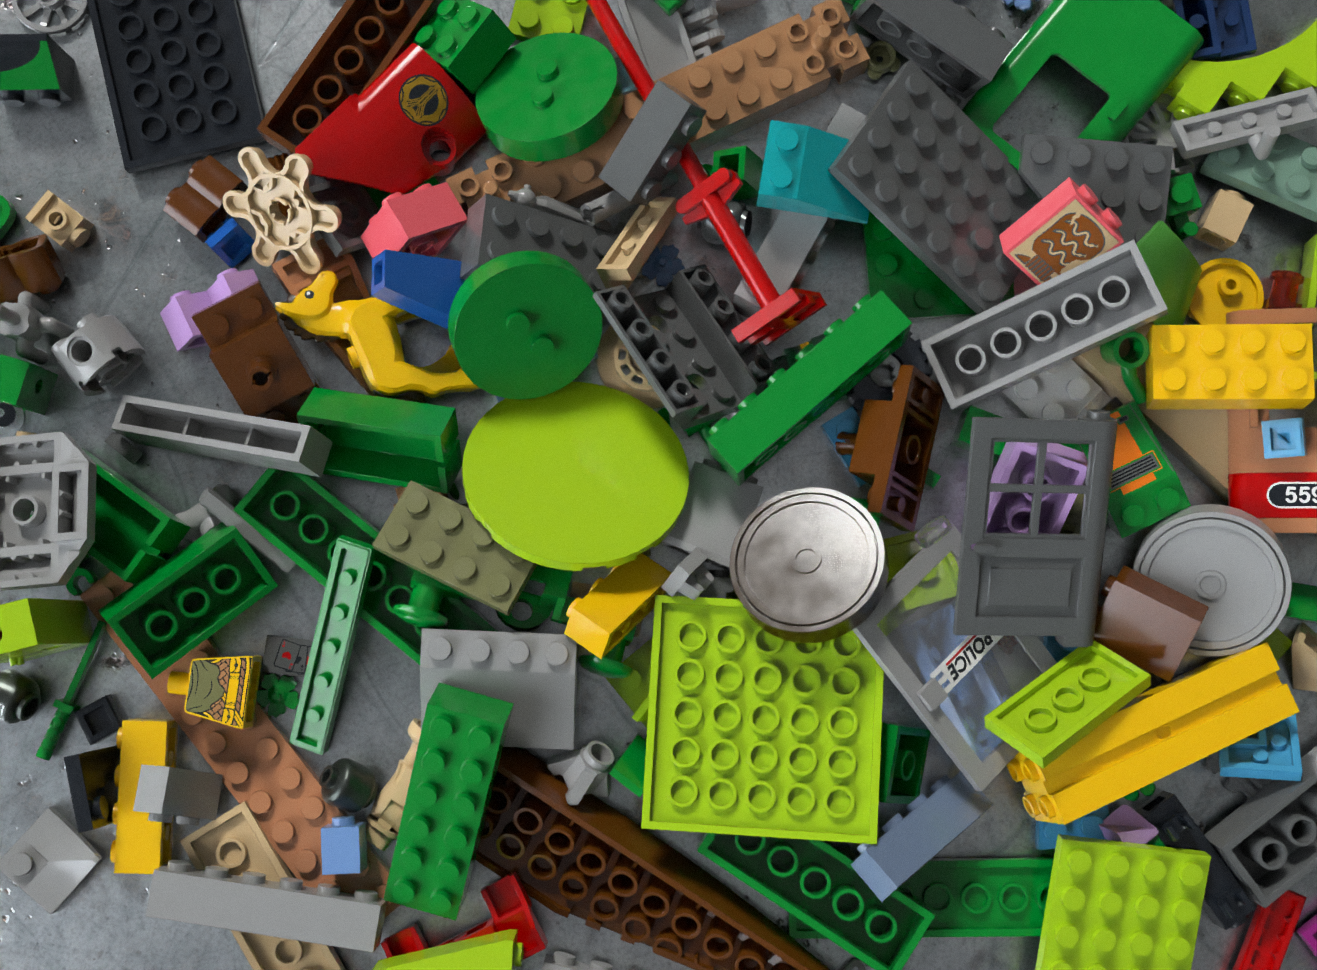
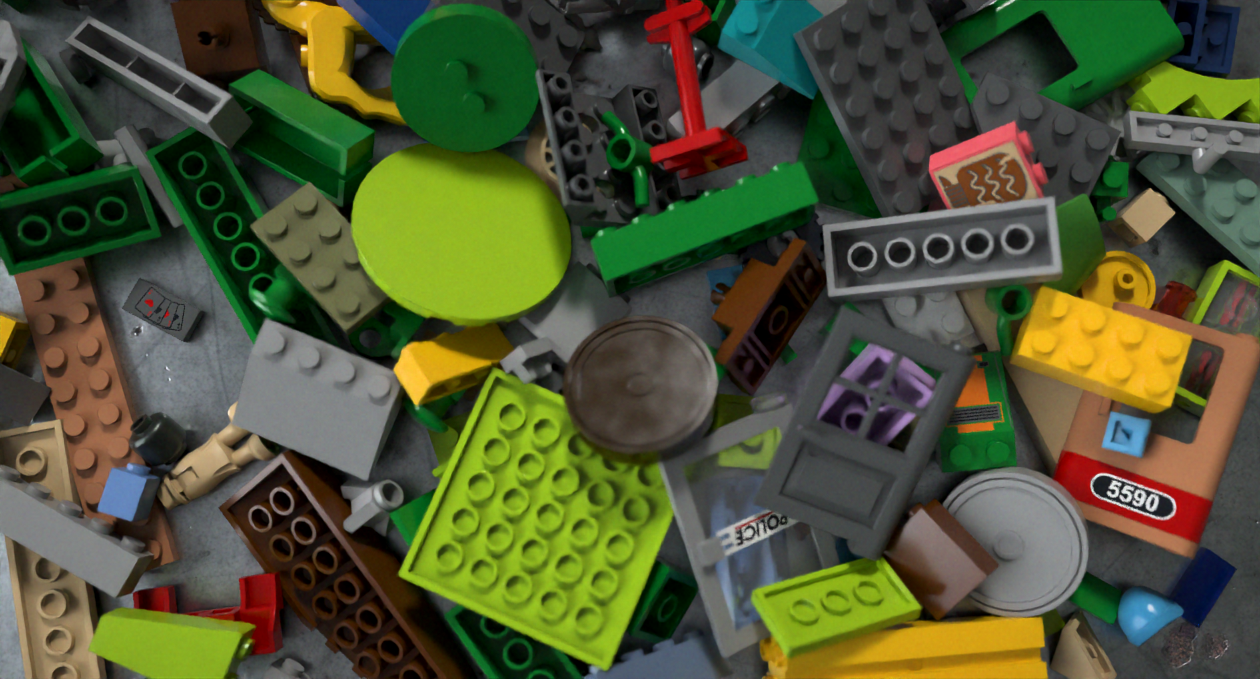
camera: 15 degrees right, 0 degrees up
torso [167,655,262,729] -> none
green plant [256,673,299,718] -> none
tile [289,535,376,755] -> none
green brick [383,682,514,921] -> none
tan panel [596,197,678,290] -> none
medium blue plant [641,244,685,287] -> none
none -> green piece [601,111,655,208]

